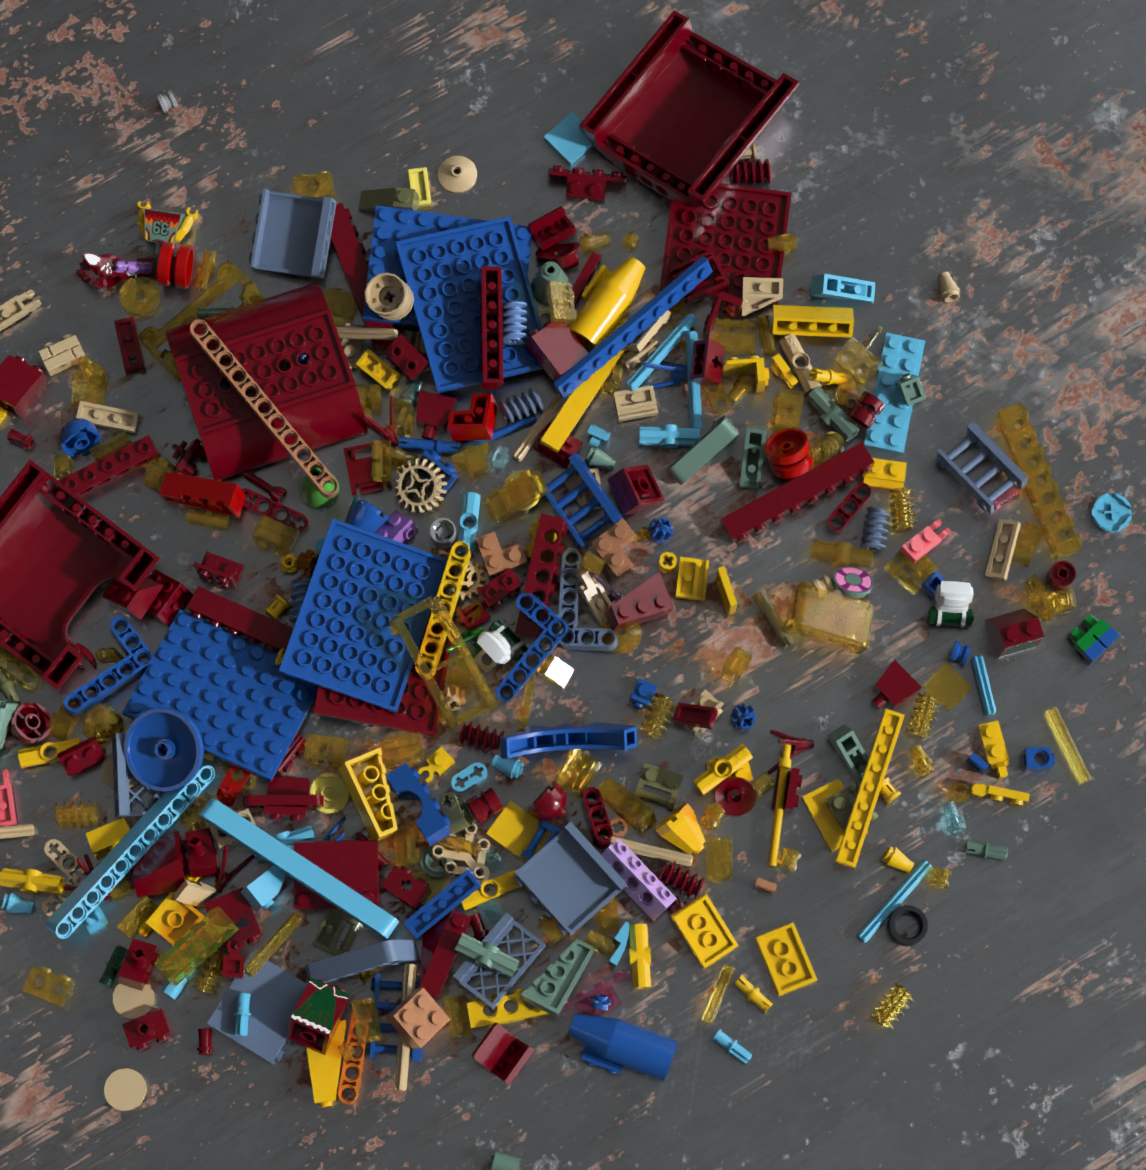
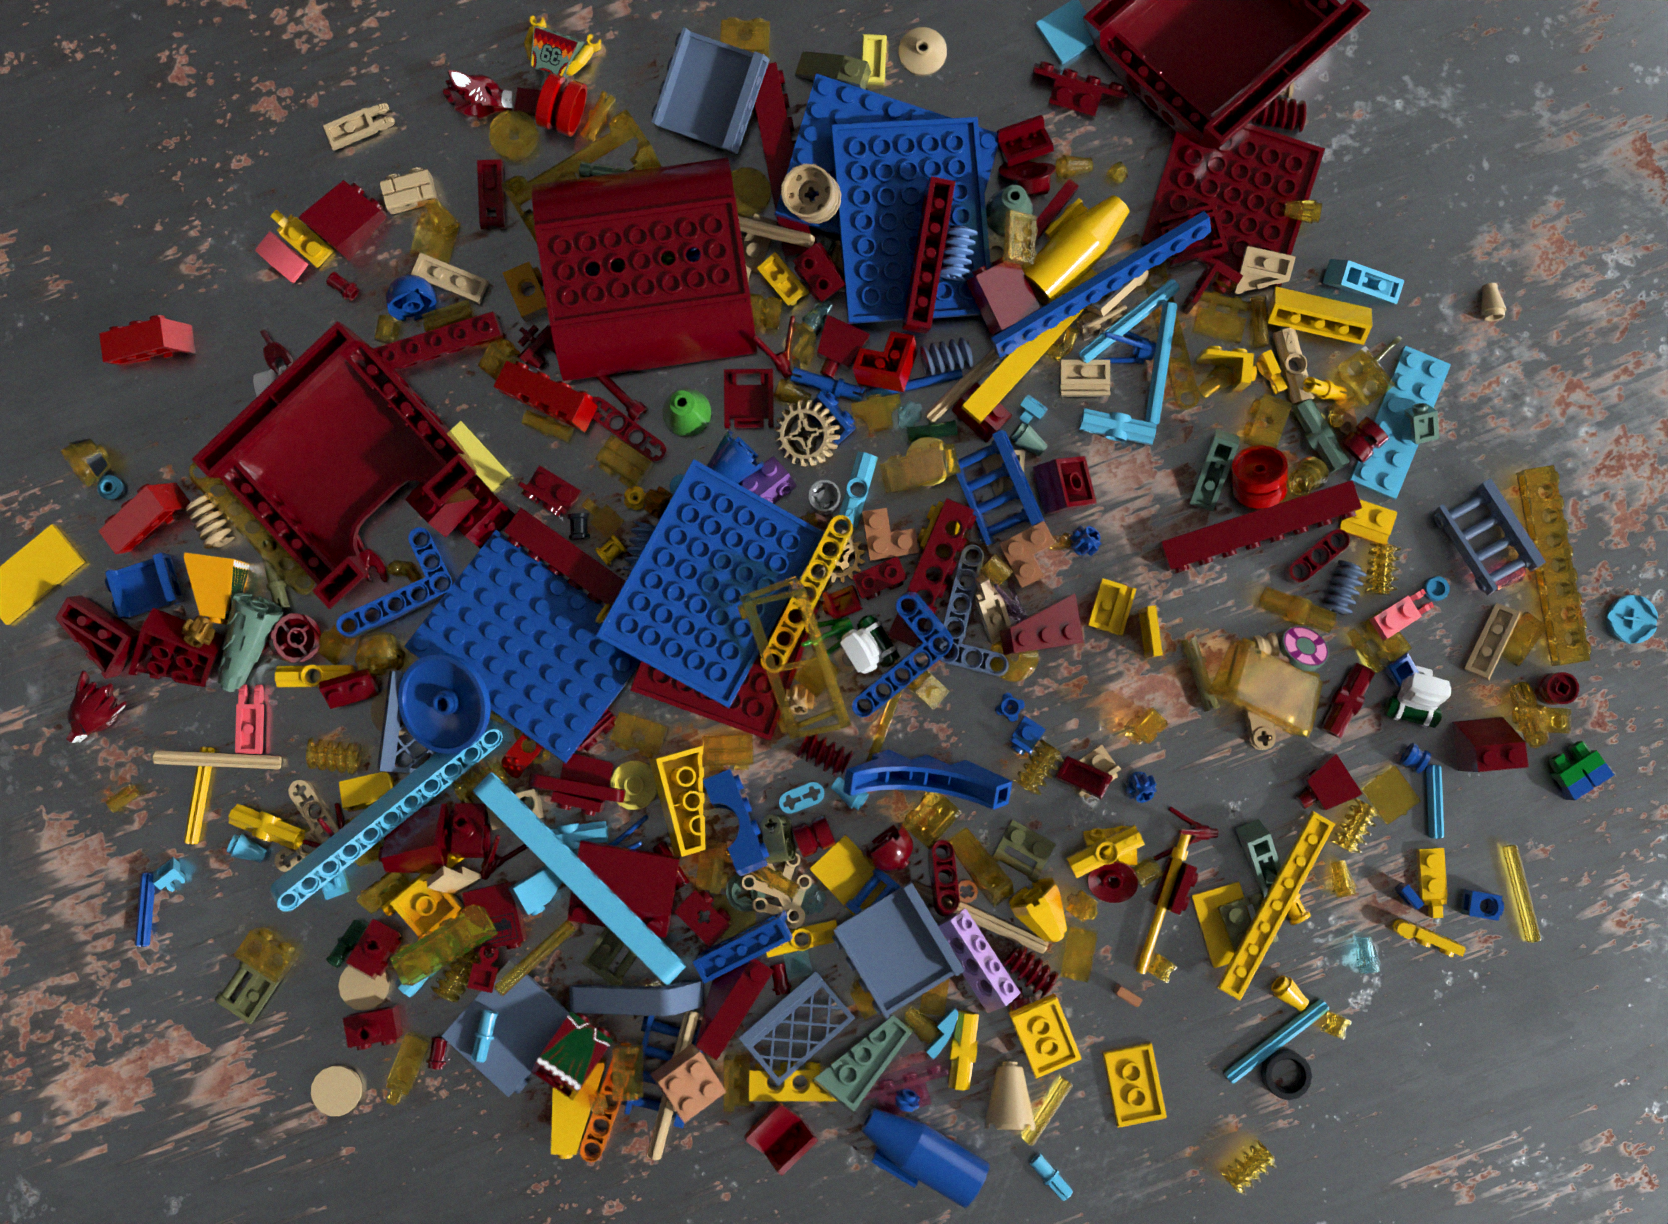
camera: 15 degrees right, 10 degrees up
medium lavender axle [114,260,153,274] -> none
nougat beam [190,319,338,498] -> none
clear yellow hinge [371,440,391,481] -> none
yellow plate [418,746,455,783] -> none
sand green piece [454,933,519,978] -> none
yellow bush [658,552,677,574] -> none
sand green beam [667,415,739,485] -> none
dark red brick [690,339,725,387] -> none
yellow pin [733,975,773,1013] -> none
clear yellow plate [949,782,970,803] -> none
sand green axle [966,840,1008,860] -> none
none -> olive plate [214,956,280,1025]
none -> clear yellow hinge [386,1033,431,1106]
none -> light yellow tile [450,421,512,492]
none -> light orange brick [502,261,548,322]
none -> black bush [567,513,590,540]
none -> clear yellow plate [582,498,625,539]
none -> clear green pin [906,420,958,443]
none -> tan cone [984,1062,1035,1131]
none -> blue plate [996,693,1025,722]
none -> tan piece [1244,702,1276,750]
none -> dark red piece [1321,663,1375,738]
none -> dark azure tile [1422,576,1450,601]

